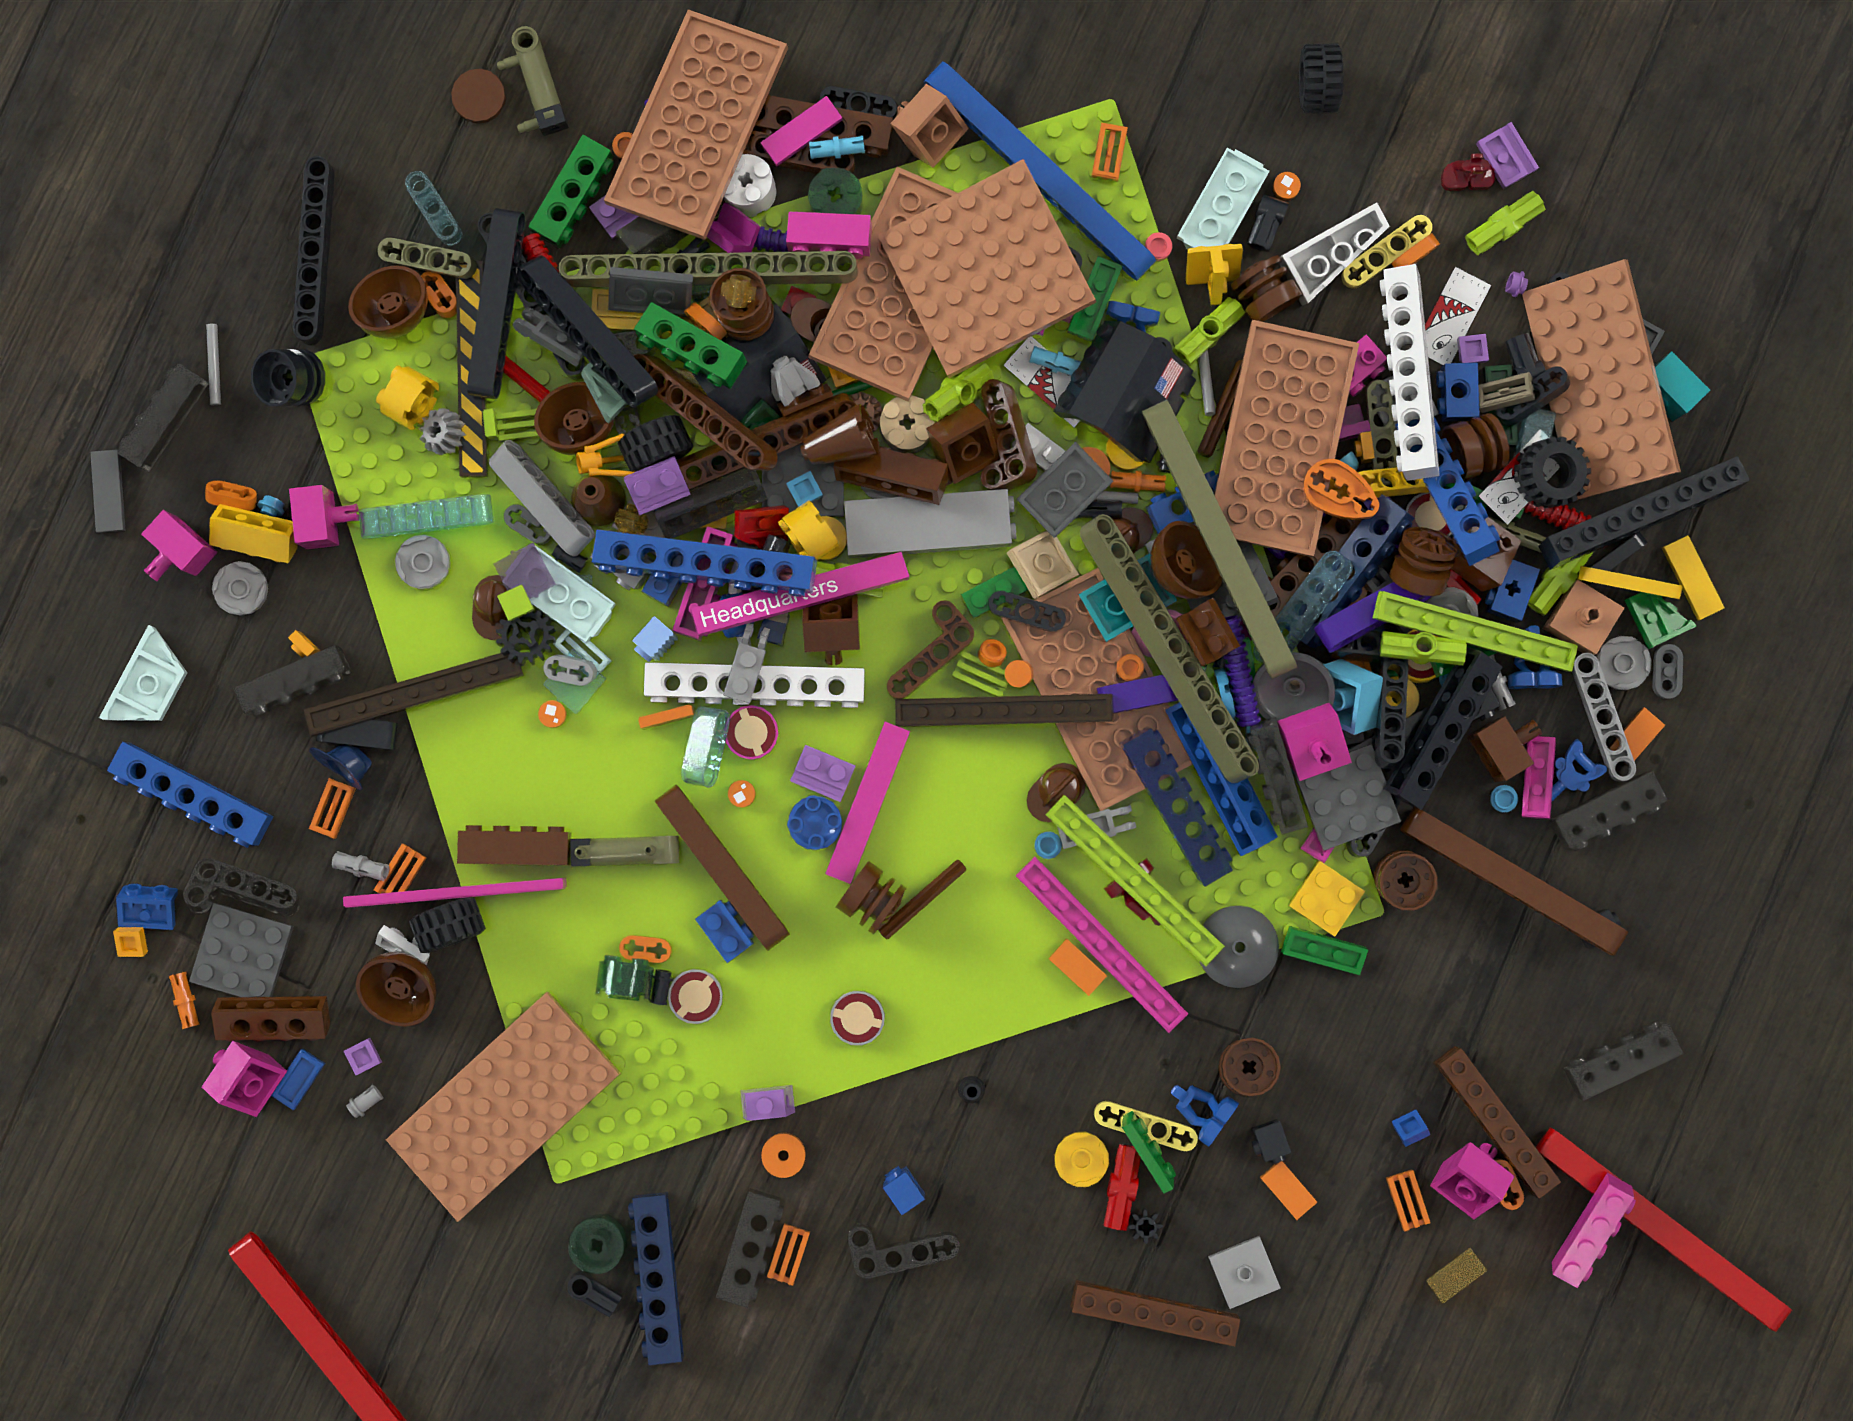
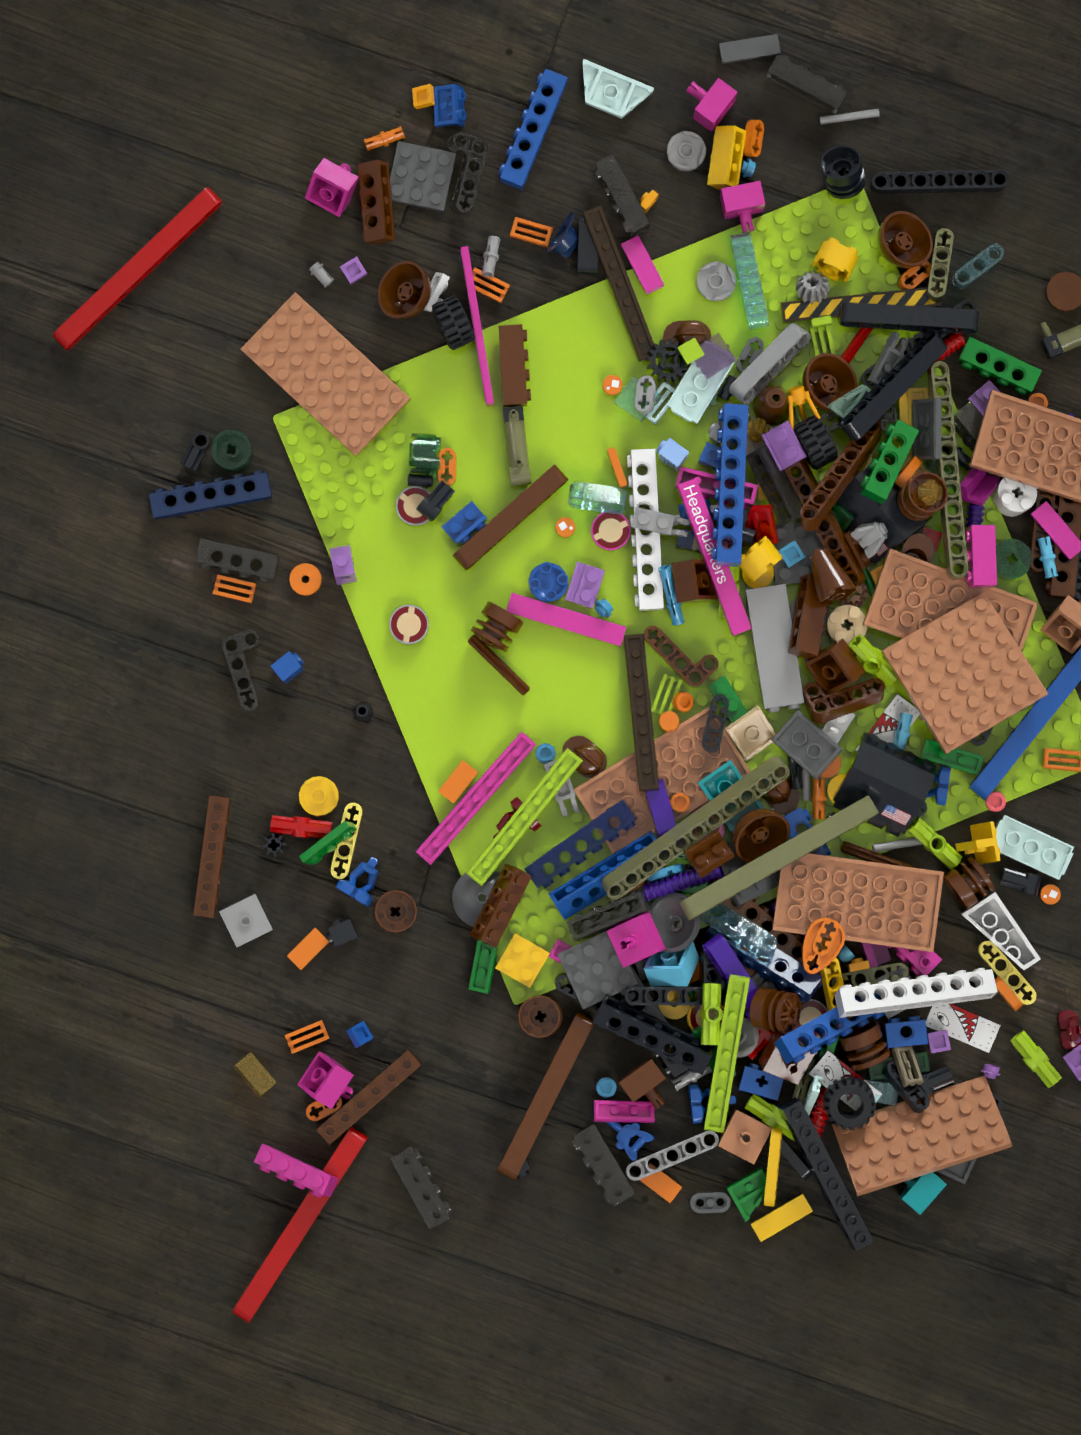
camera: 85 degrees right, 0 degrees up
blue tile [271,1049,326,1110] -> none
light grey tile [1596,636,1651,690] -> none
none -> black piece [416,481,455,522]
none -> reddish brown brick [469,864,532,948]
none -> dark azure plate [595,599,613,618]
none -> dark pink tile [621,236,665,295]
none -> dark azure pin [658,565,685,626]
none -> light aqua tile [803,1075,823,1115]

